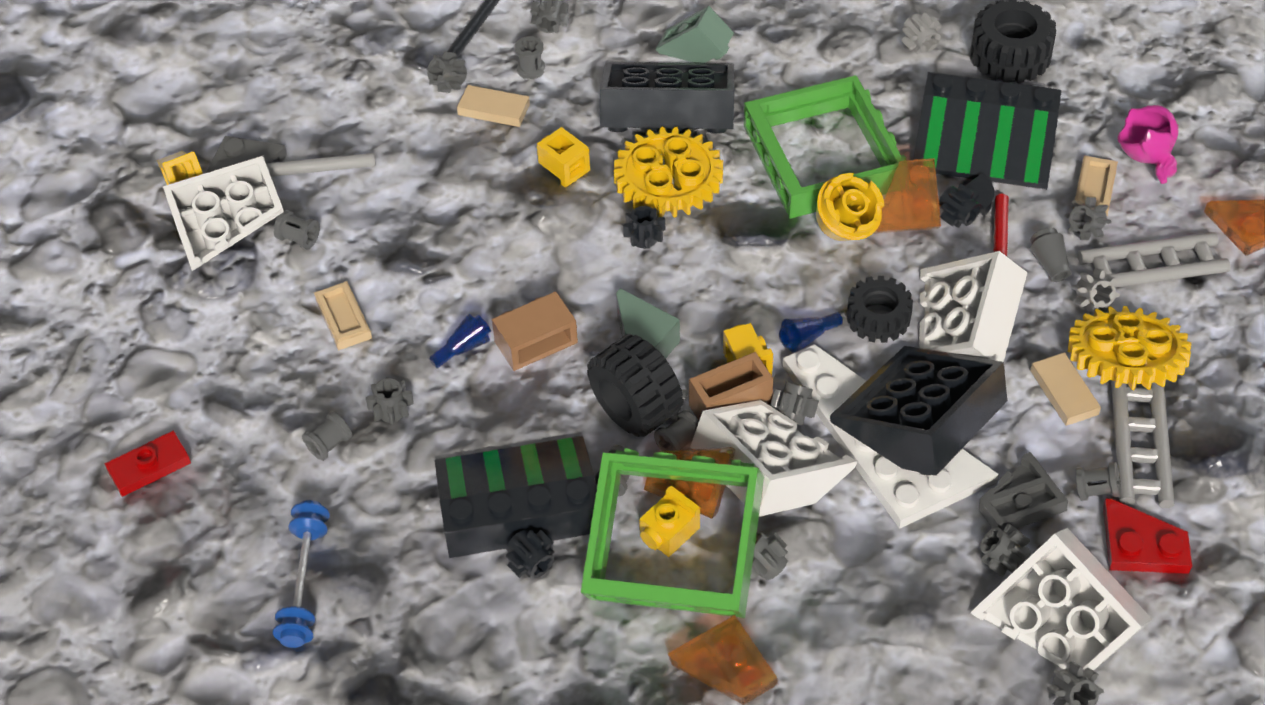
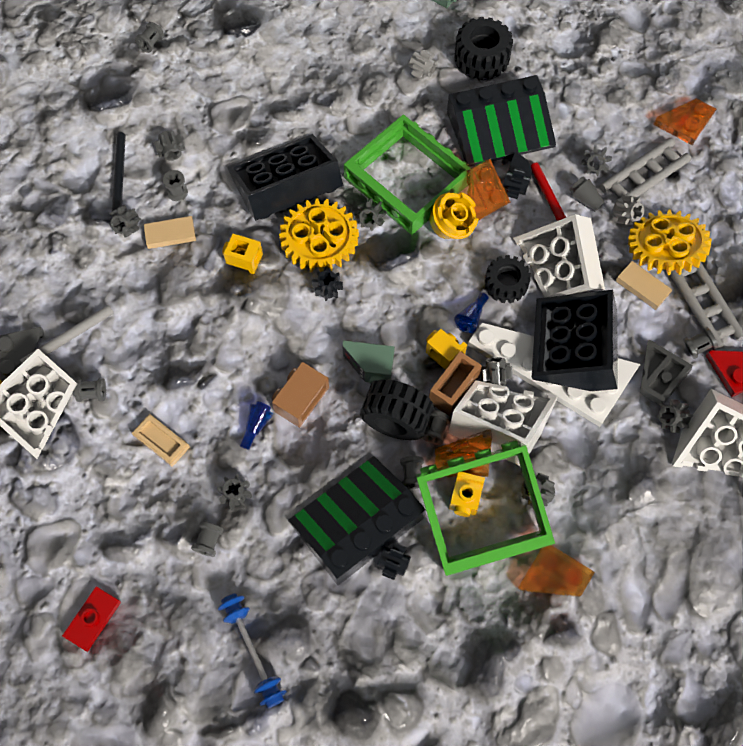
camera: 30 degrees left, 15 degrees up
sand green slope [656,6,734,63] -> none
tan tile [1073,155,1118,215] -> none
dark pink hair [1117,105,1178,184] -> none
none -> dark grey gear [355,198,387,231]

